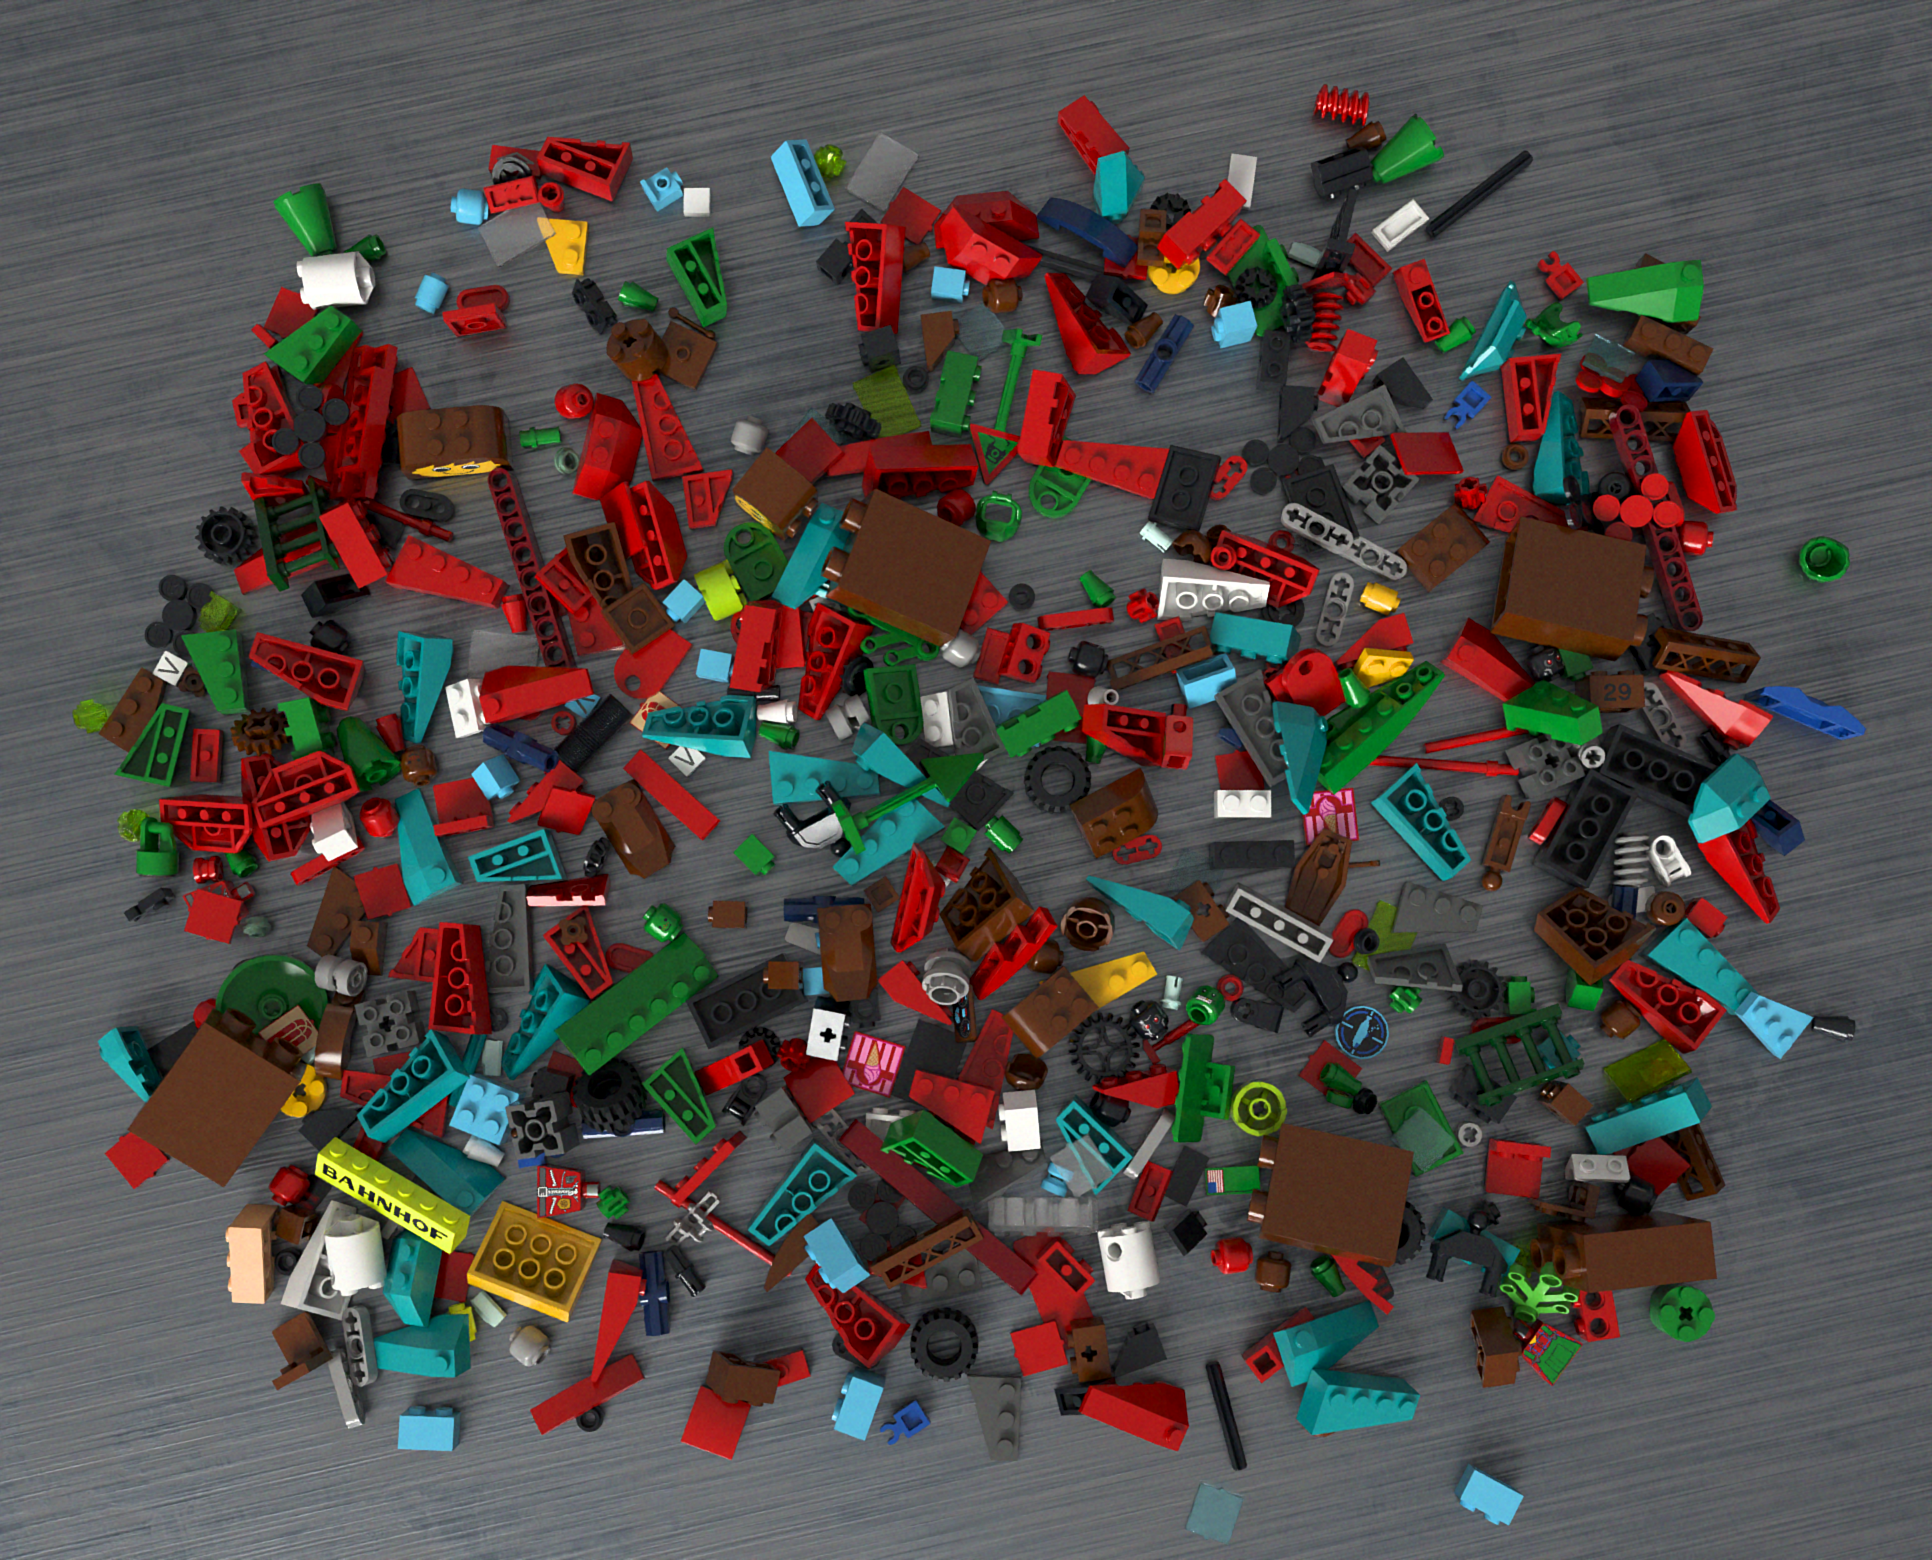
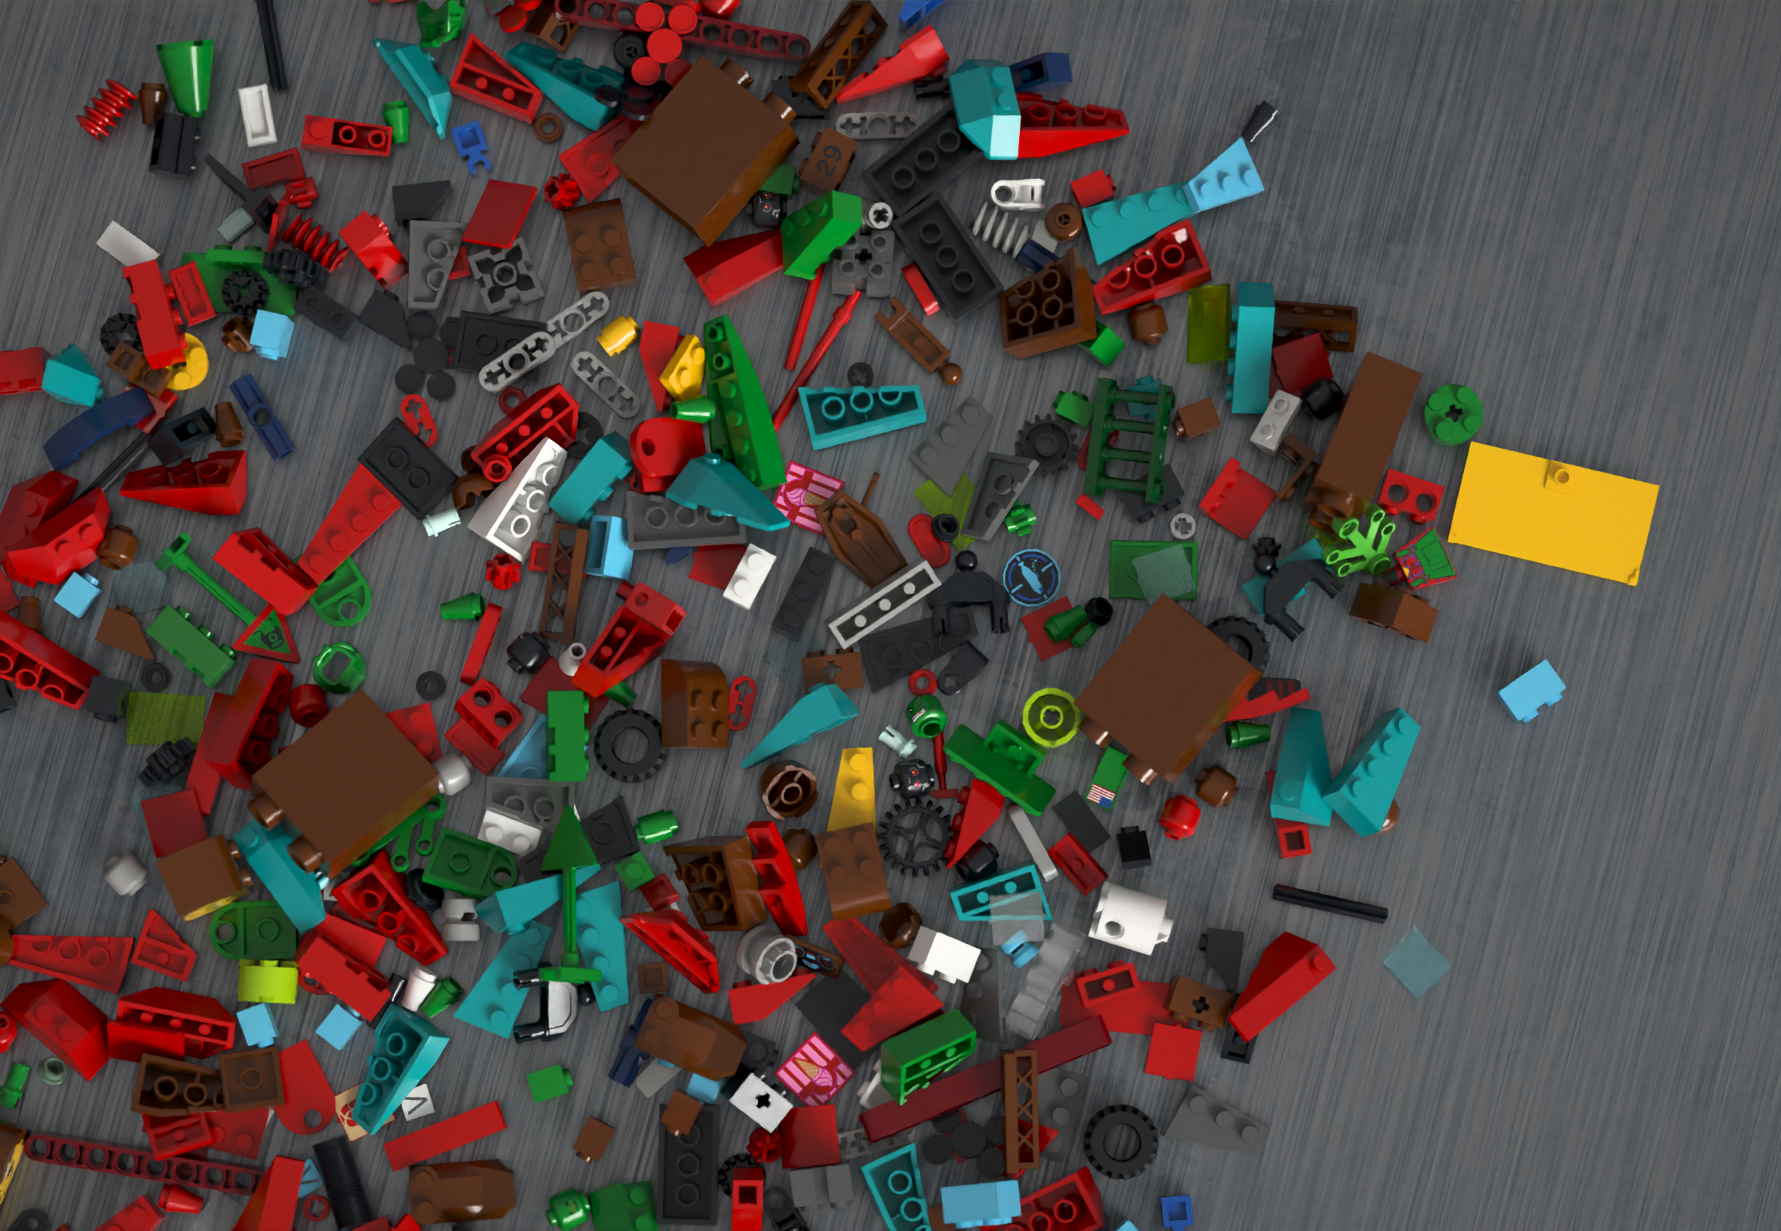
camera: 65 degrees left, 0 degrees up
none -> yellow door [1447,441,1659,586]

